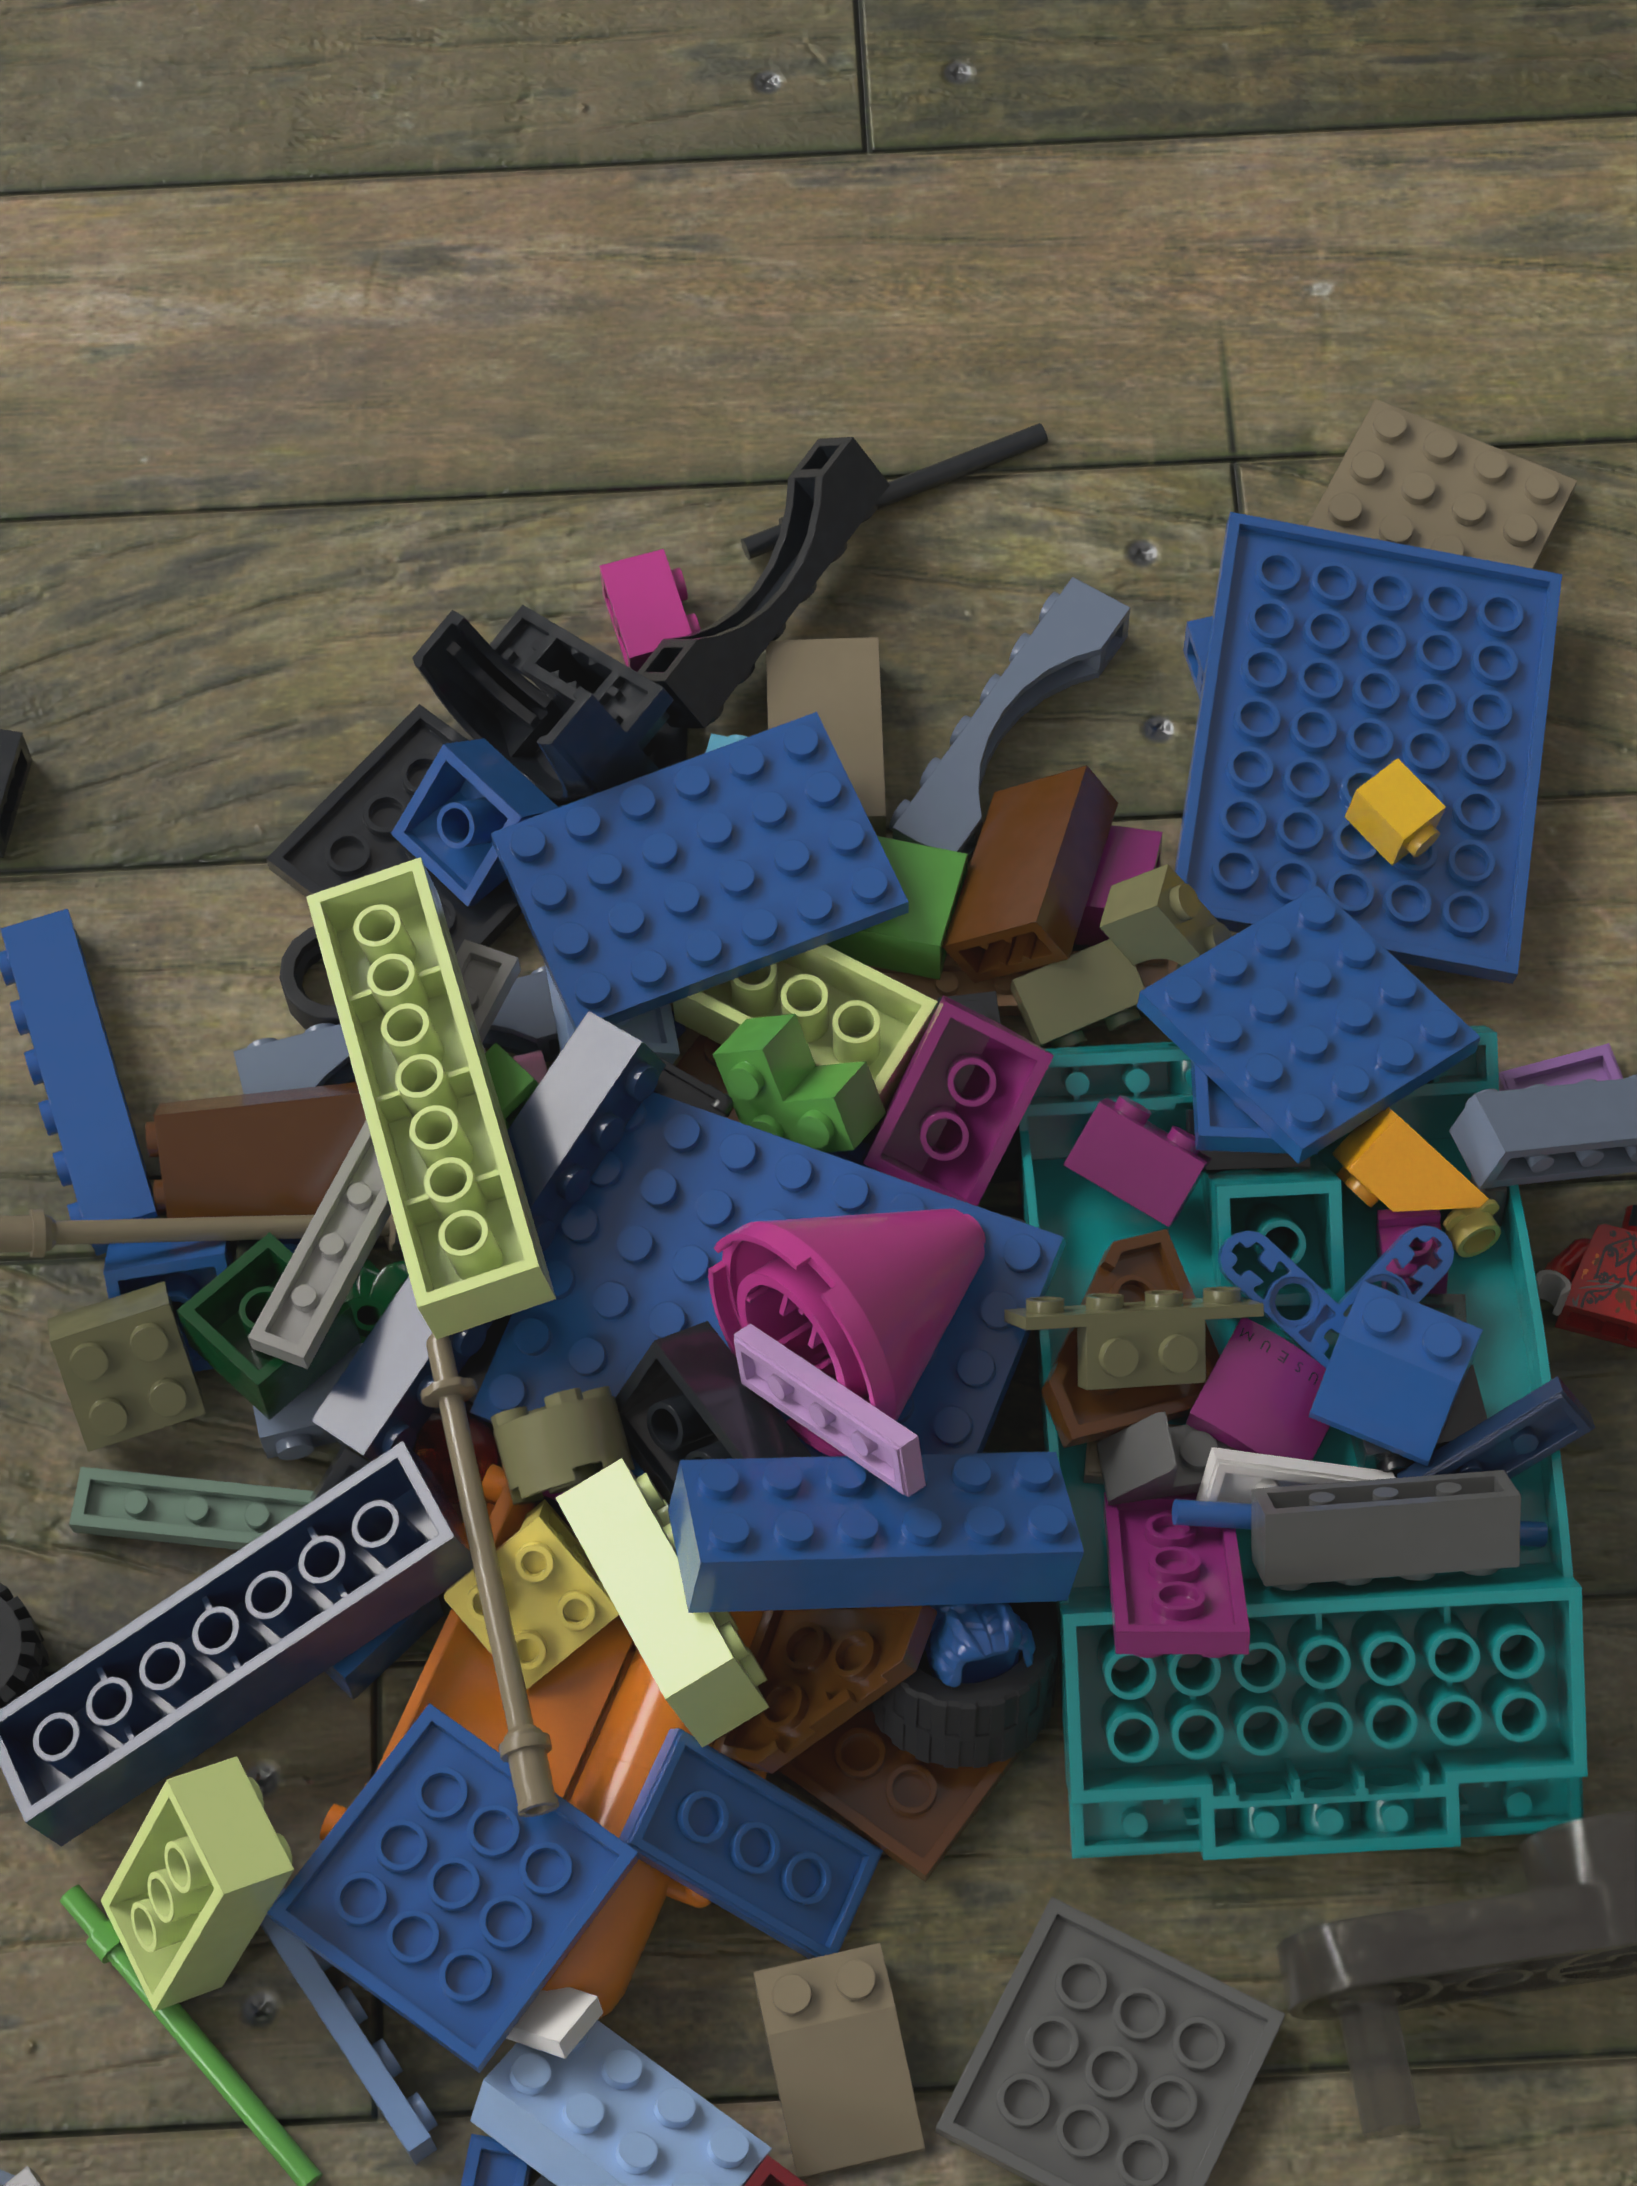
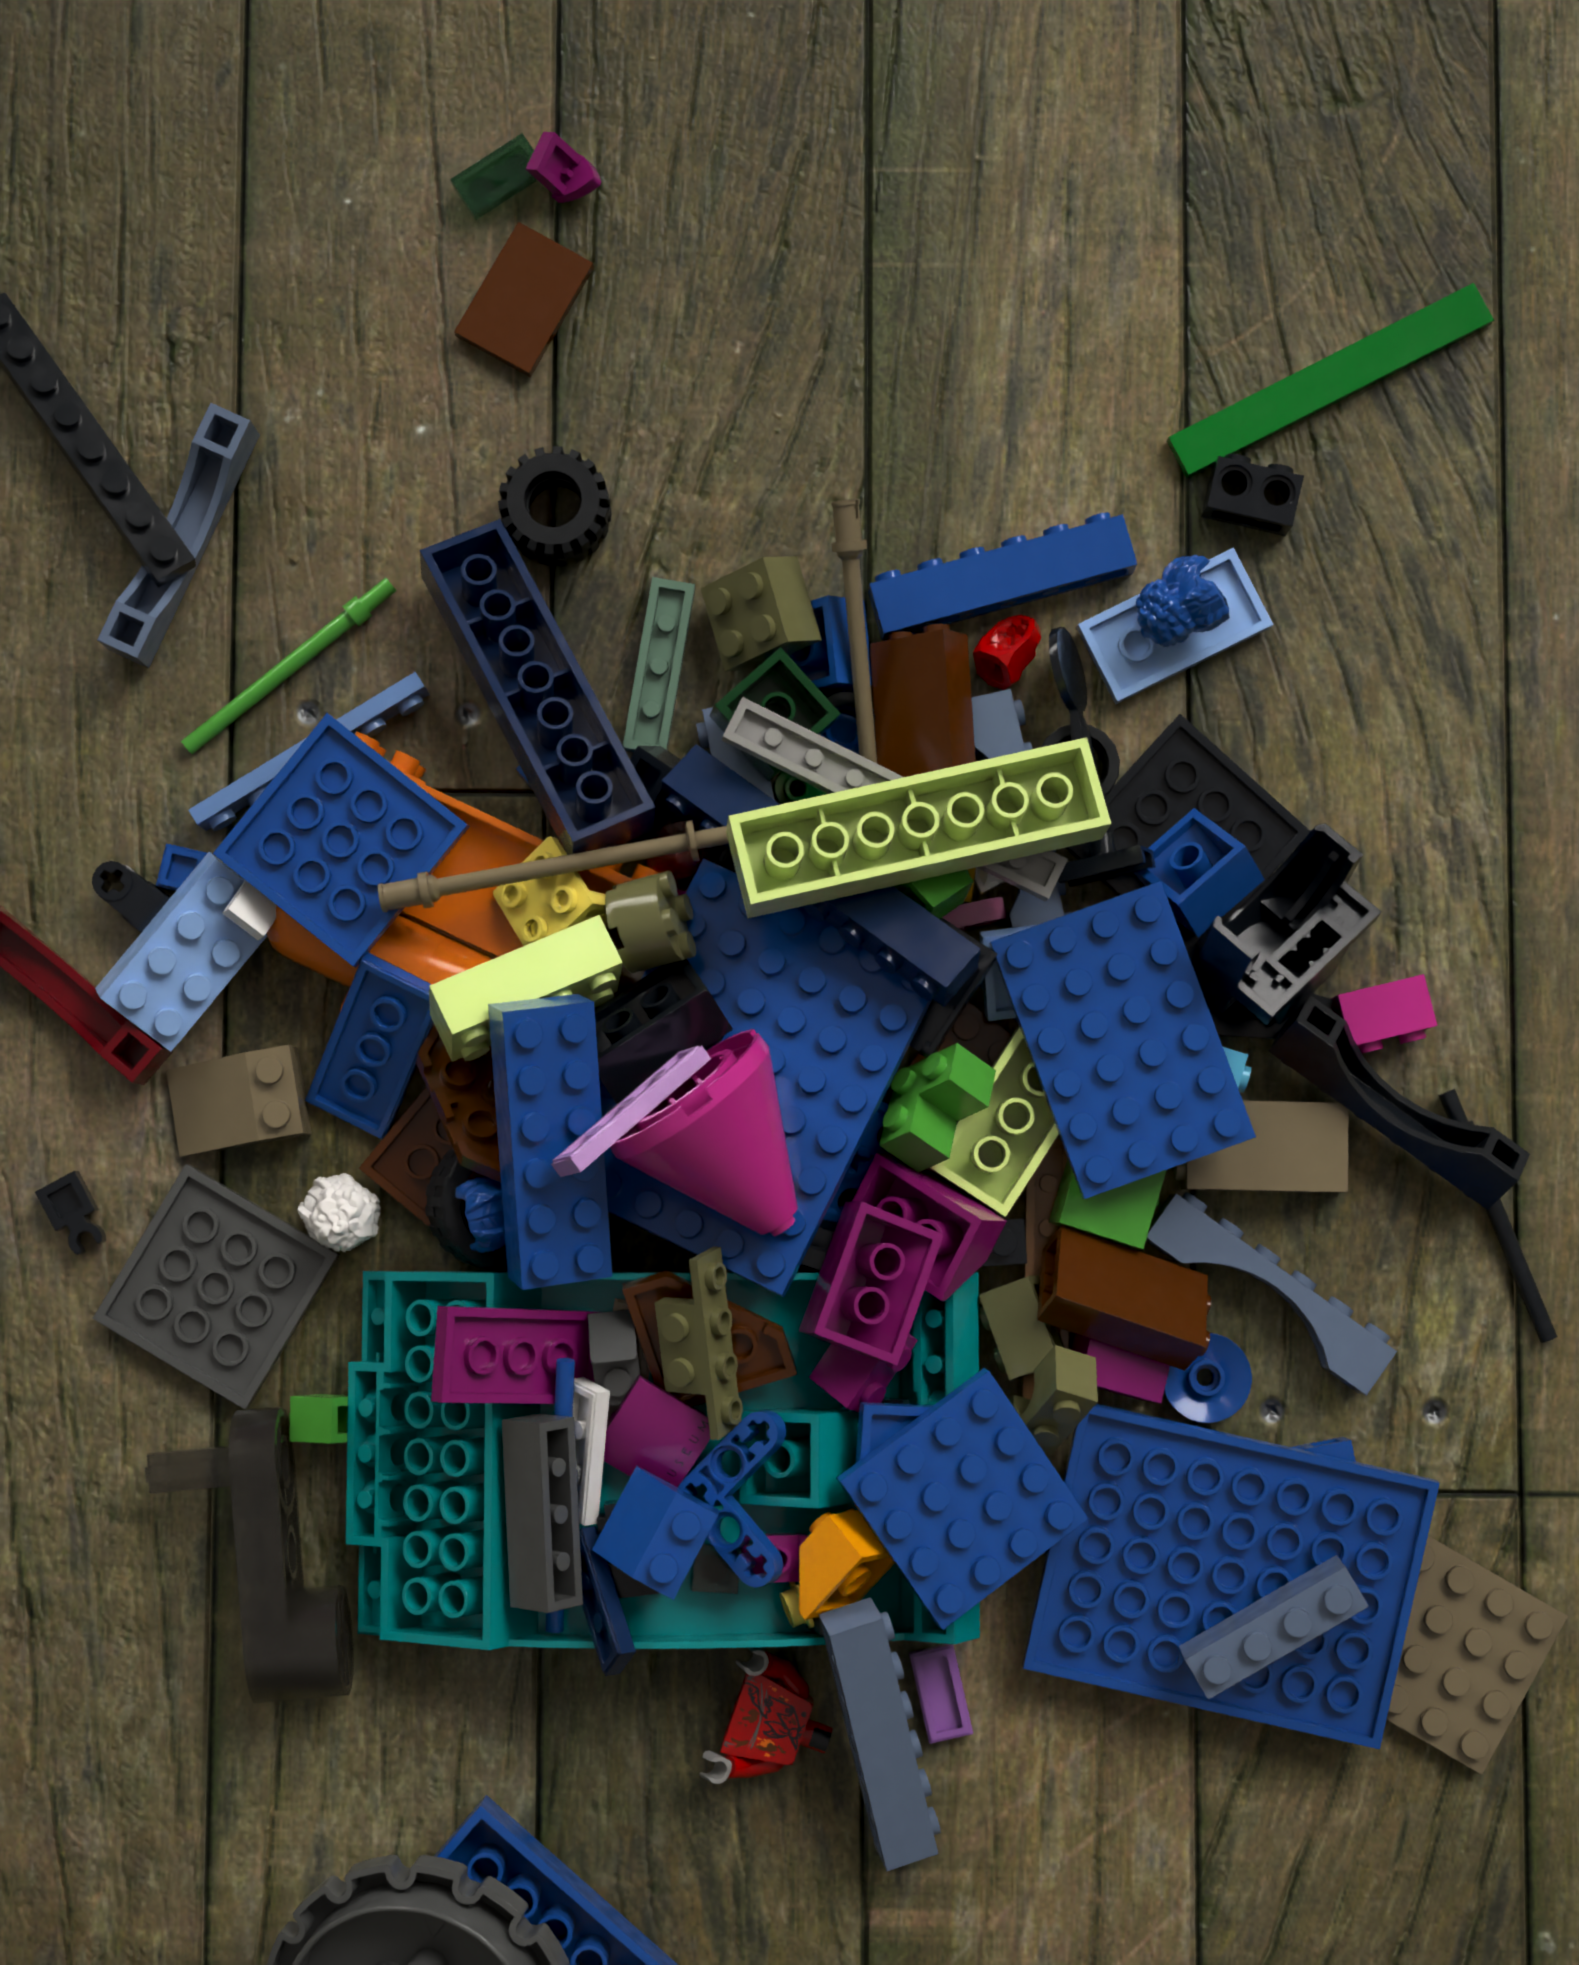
camera: 90 degrees right, 20 degrees up
yellowish green brick [101,1756,294,2012] -> none
yellow brick [1345,758,1446,866] -> none
none -> bright green brick [289,1394,348,1444]
none -> white hair [298,1173,381,1252]
none -> magenta slope [799,1201,944,1366]
none -> red rock [973,615,1042,690]
none -> black piece [1049,627,1156,887]
none -> light blue plate [1076,547,1273,704]
none -> blue hair [1136,555,1230,647]
none -> blue dish [1164,1333,1252,1423]
none -> sand blue brick [1179,1555,1369,1700]

